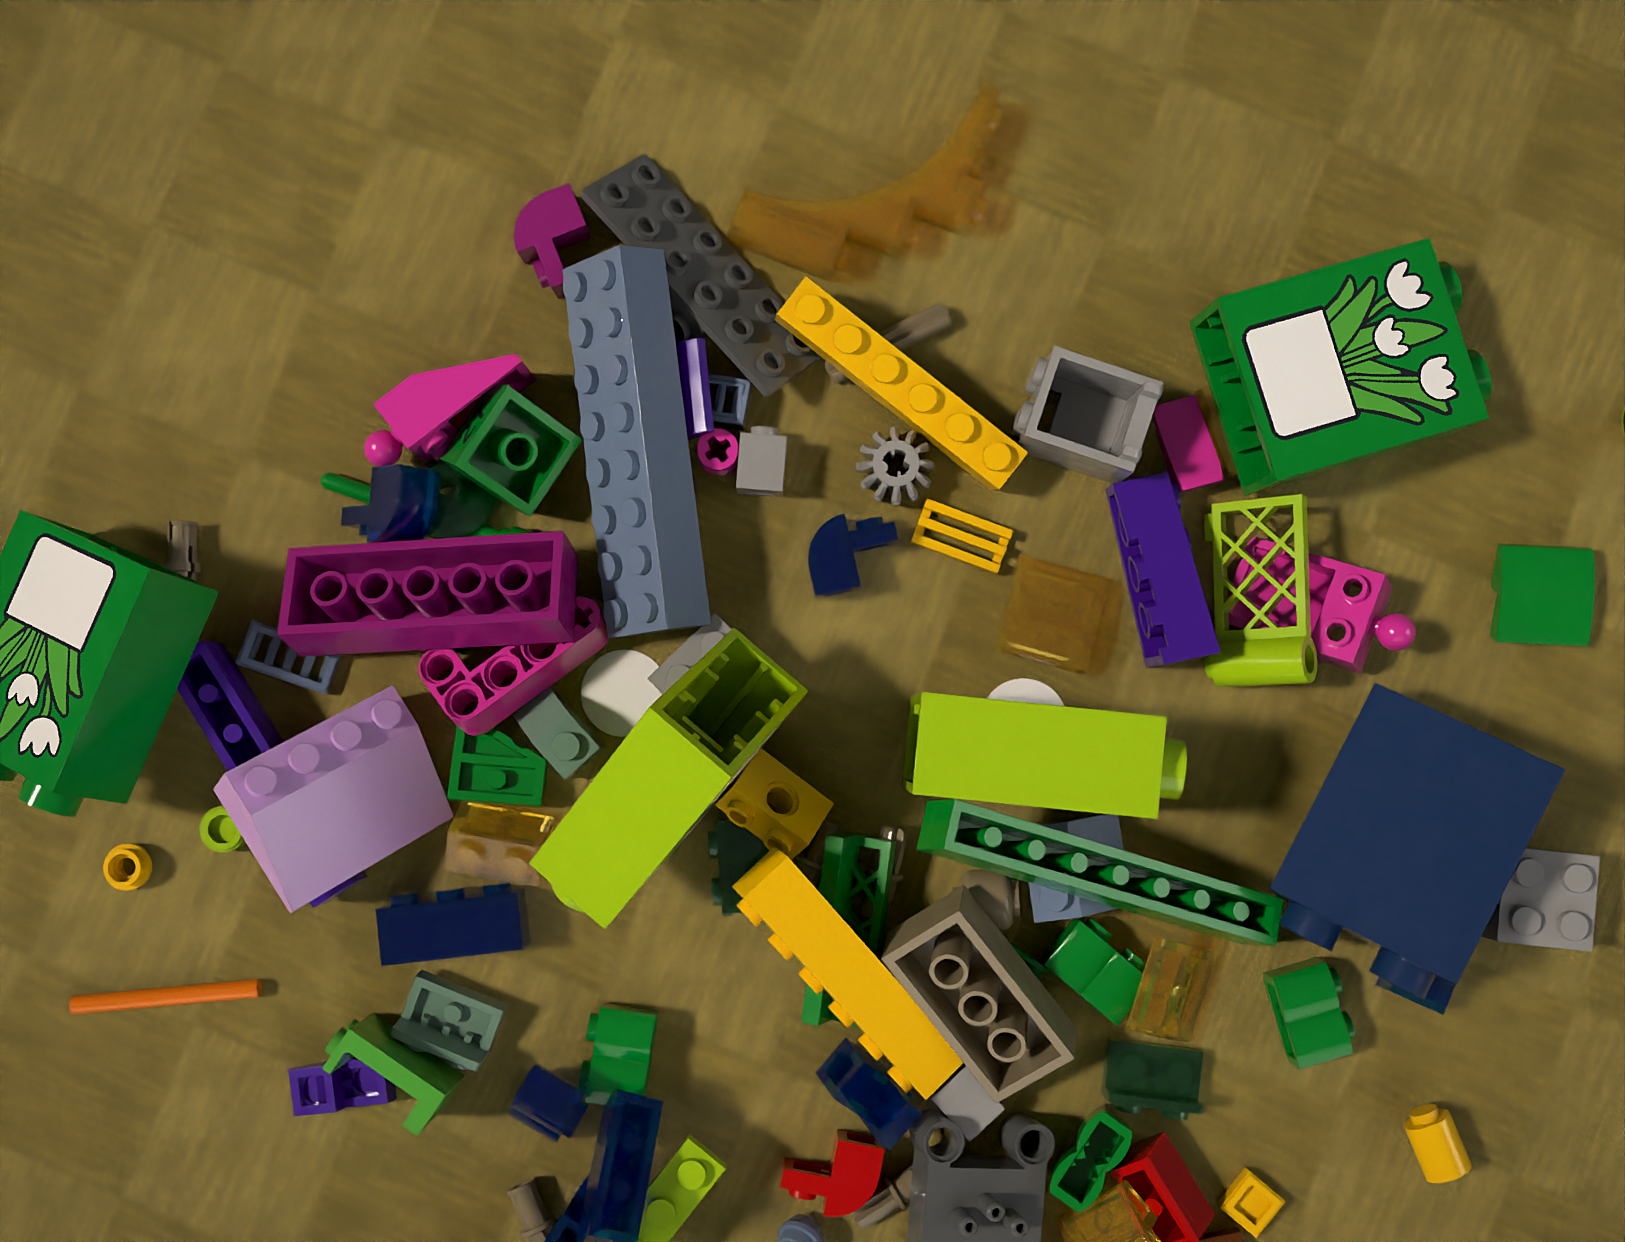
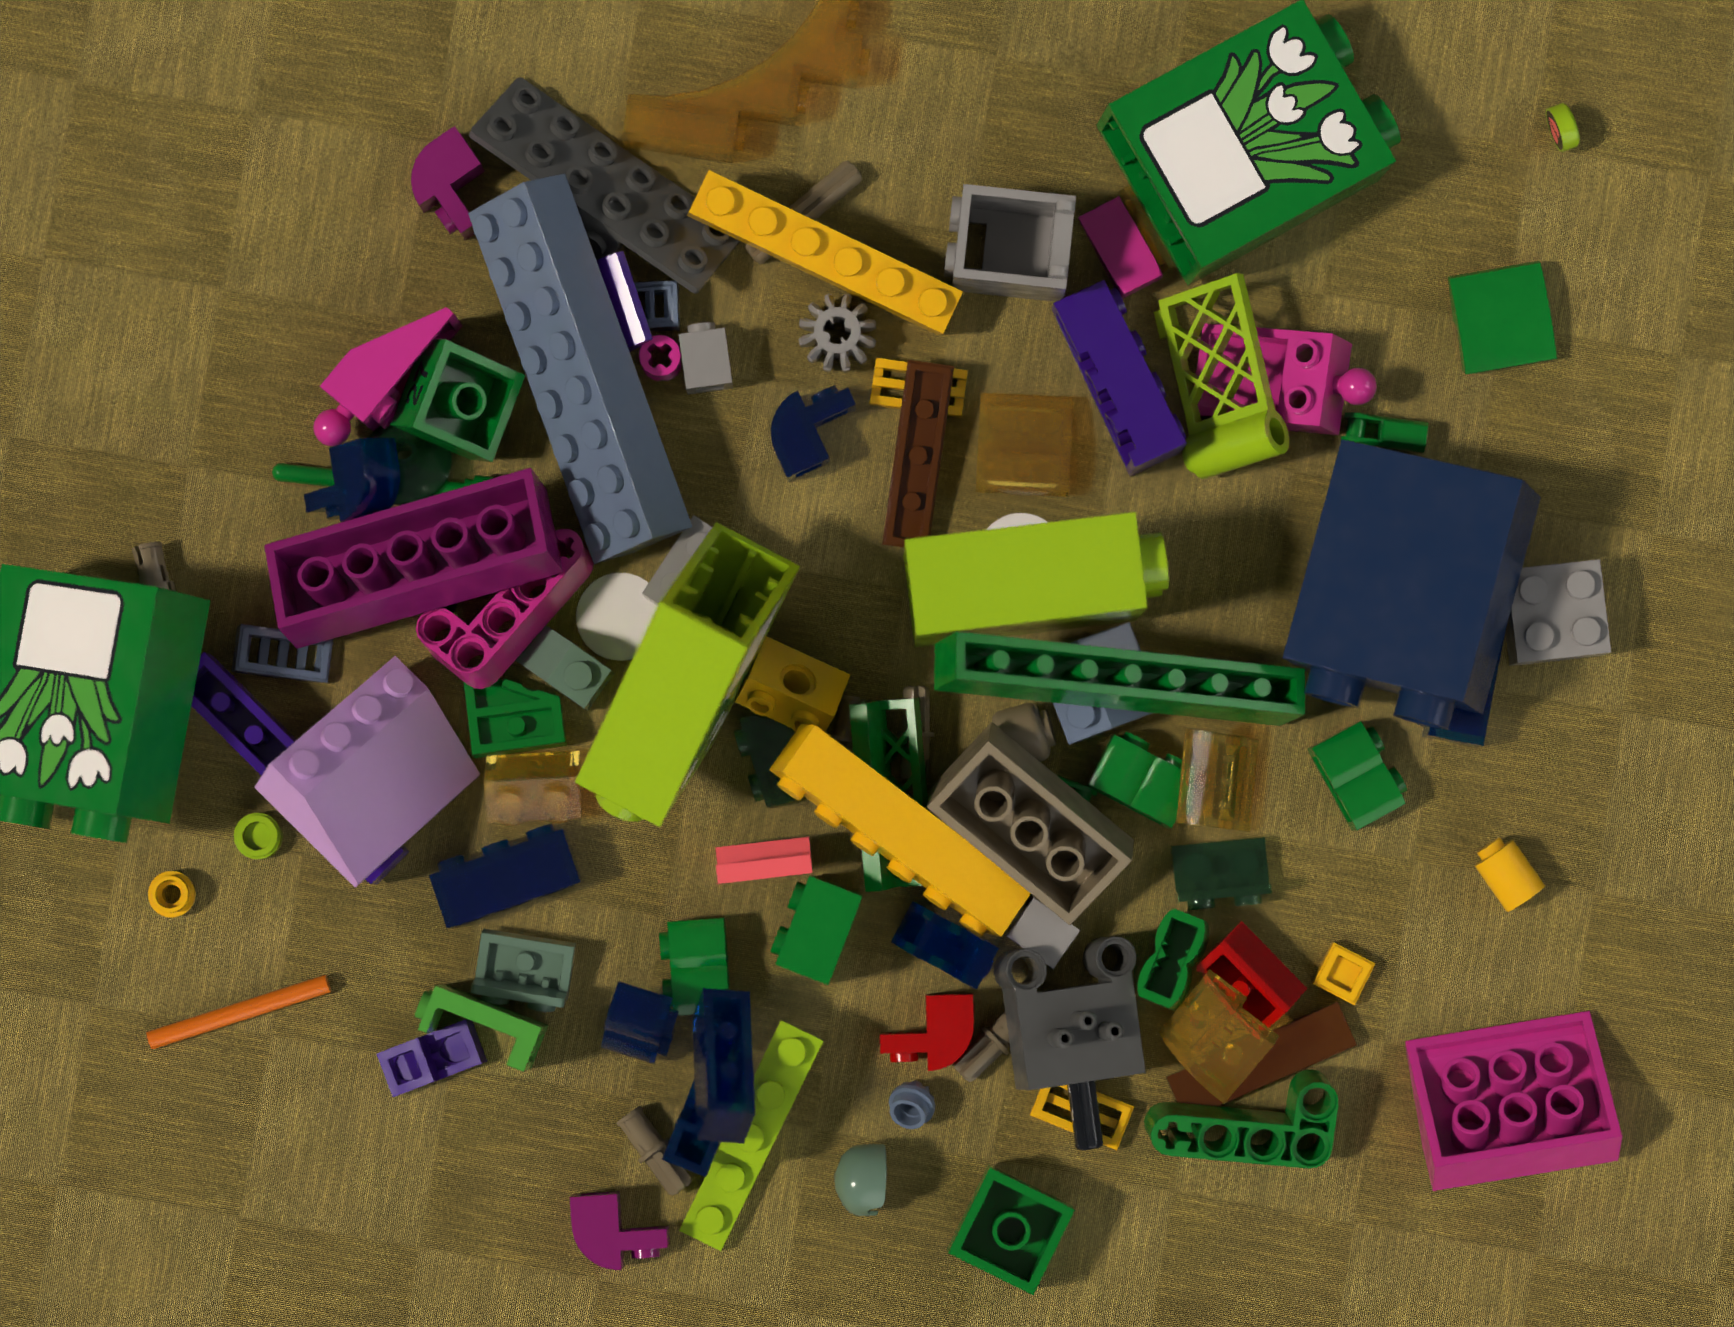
camera: 10 degrees left, 0 degrees up
none -> coral slope [715,837,813,884]
none -> green brick [770,876,863,985]
none -> reddish brown tile [882,360,954,548]
none -> green bar [1341,412,1428,453]

